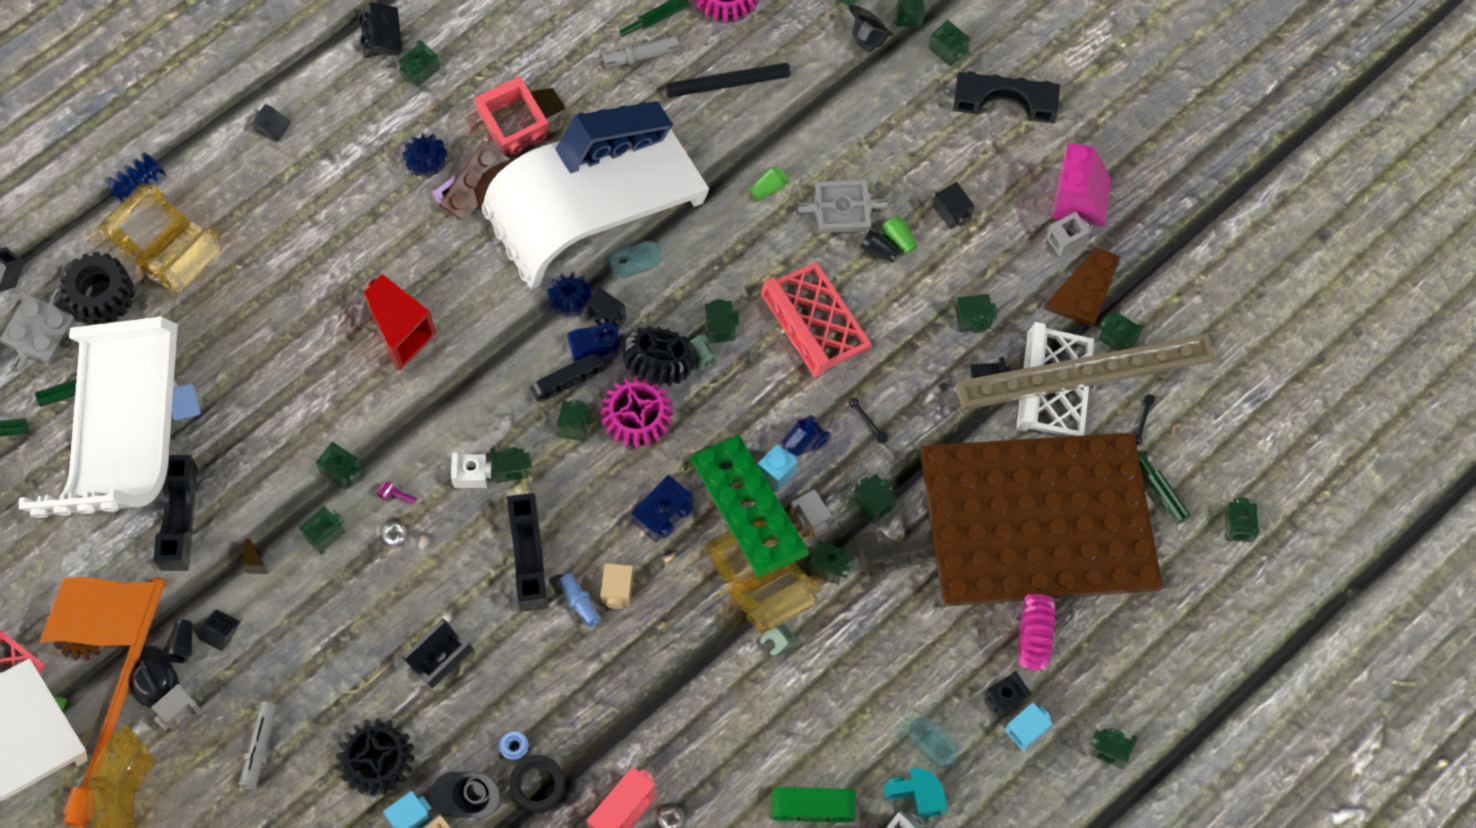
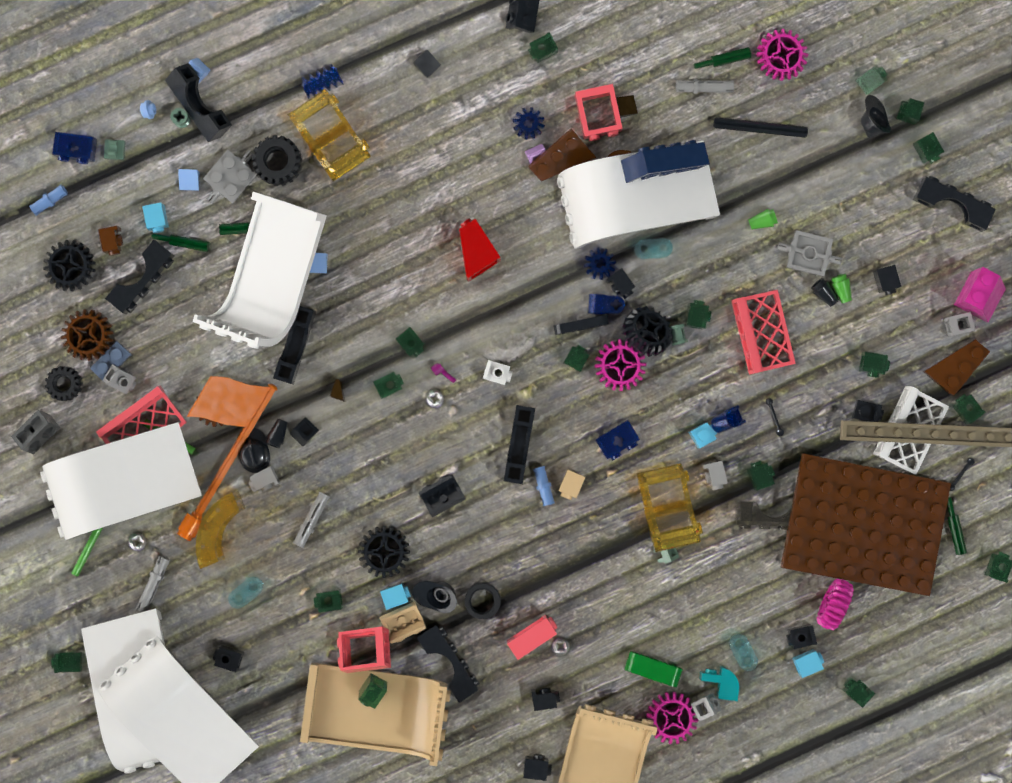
camera: 15 degrees right, 20 degrees up
clear green brick [490,447,532,483] -> none
light blue plate [500,731,529,761] -> none
green plate [690,434,809,578] -> none
clear green brick [808,540,853,585] -> none

